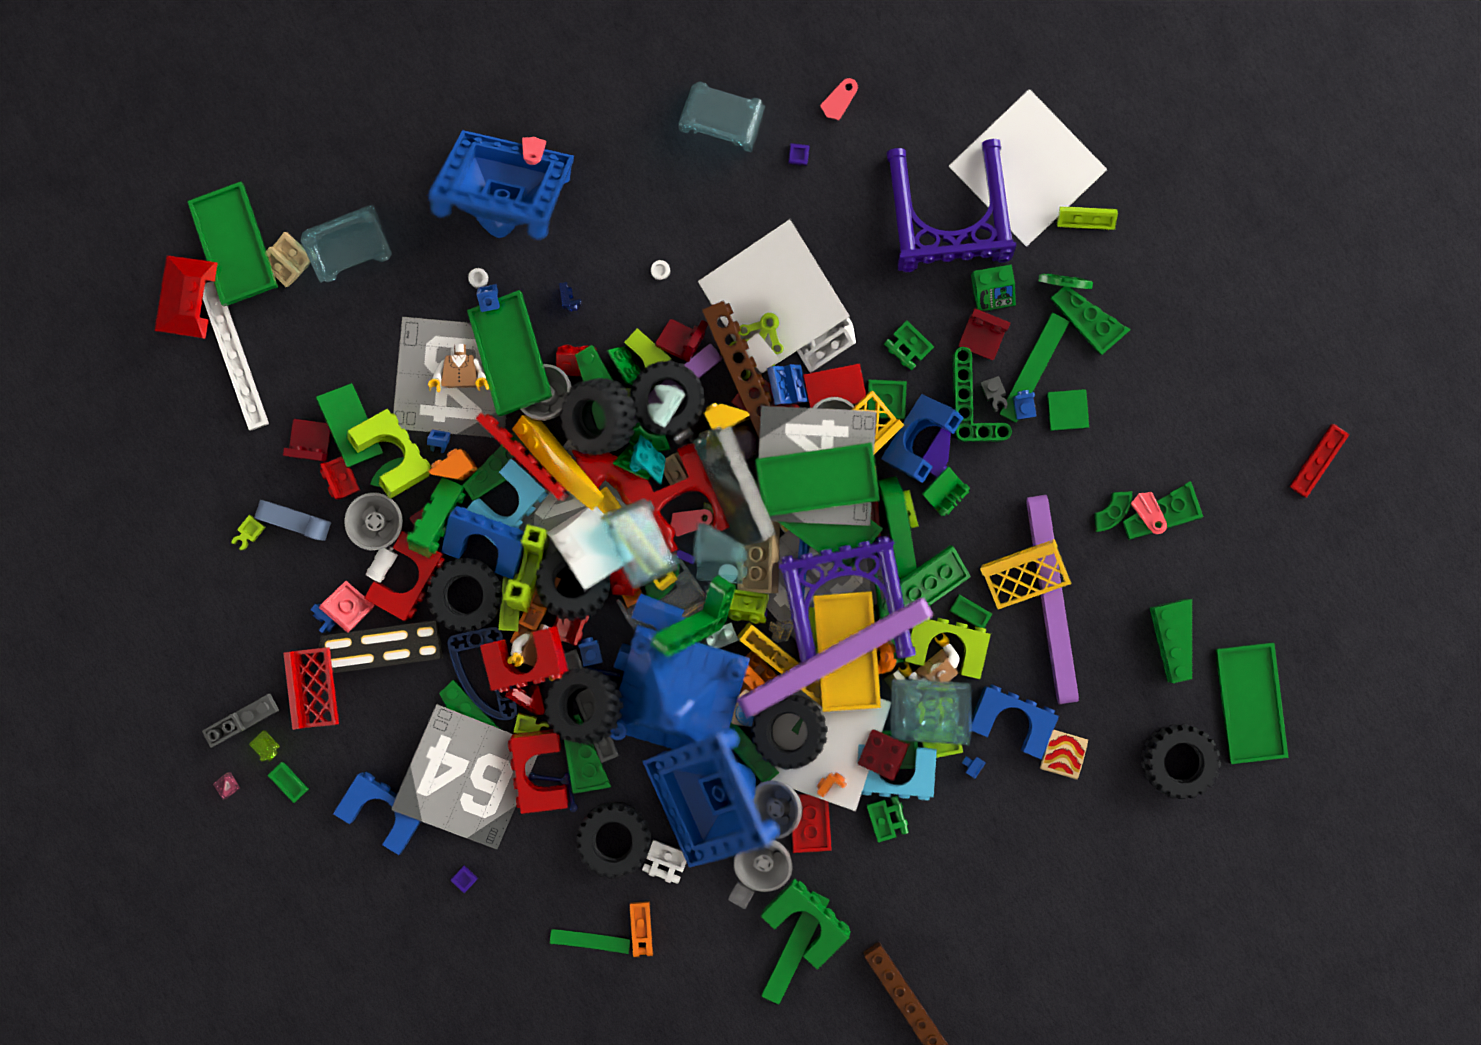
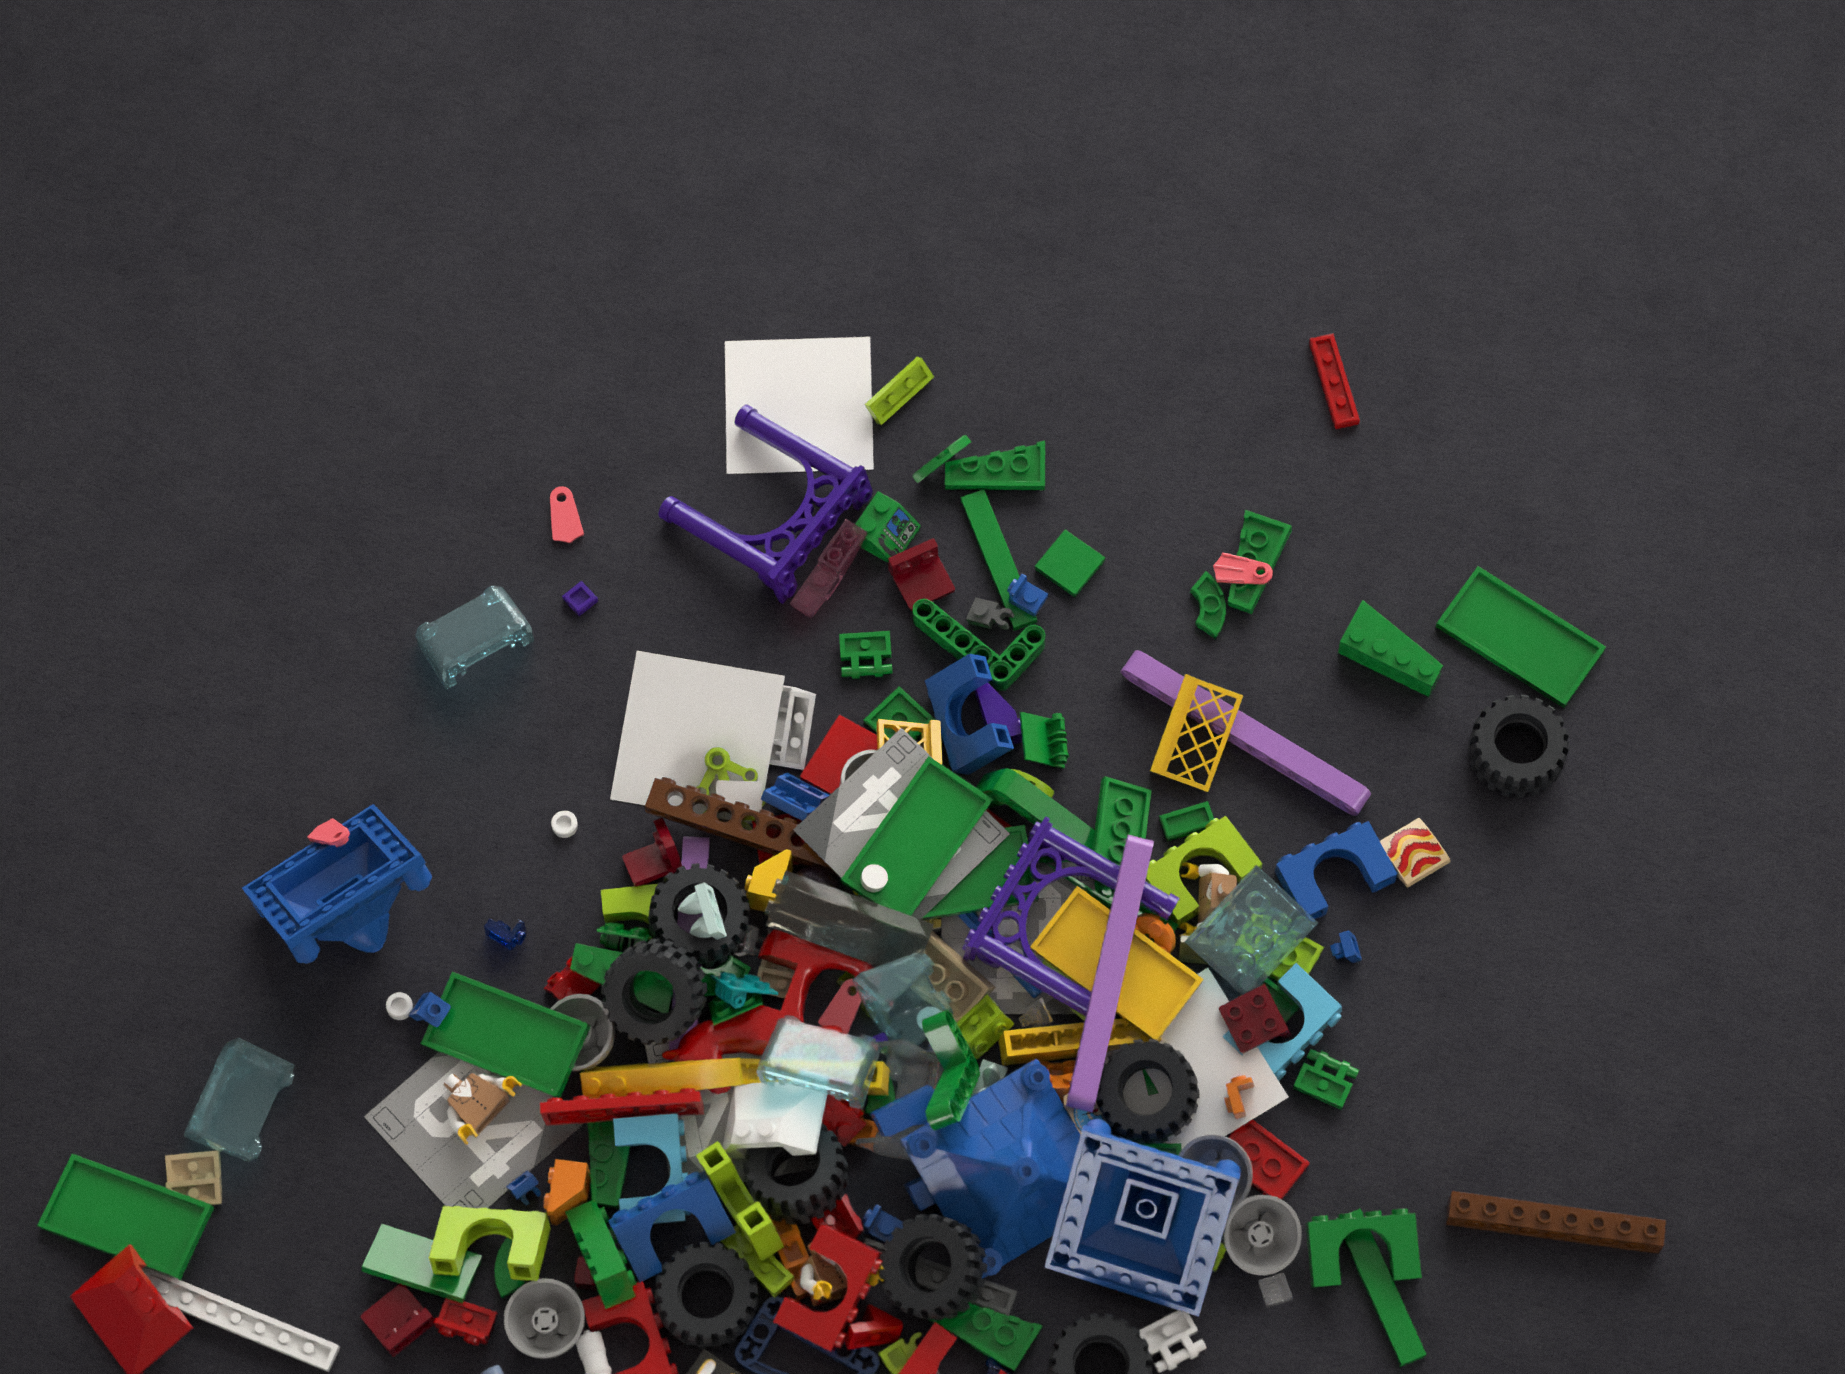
camera: 50 degrees left, 20 degrees down
none -> clear pink slope [790,519,867,619]
none -> white tile [860,865,888,892]

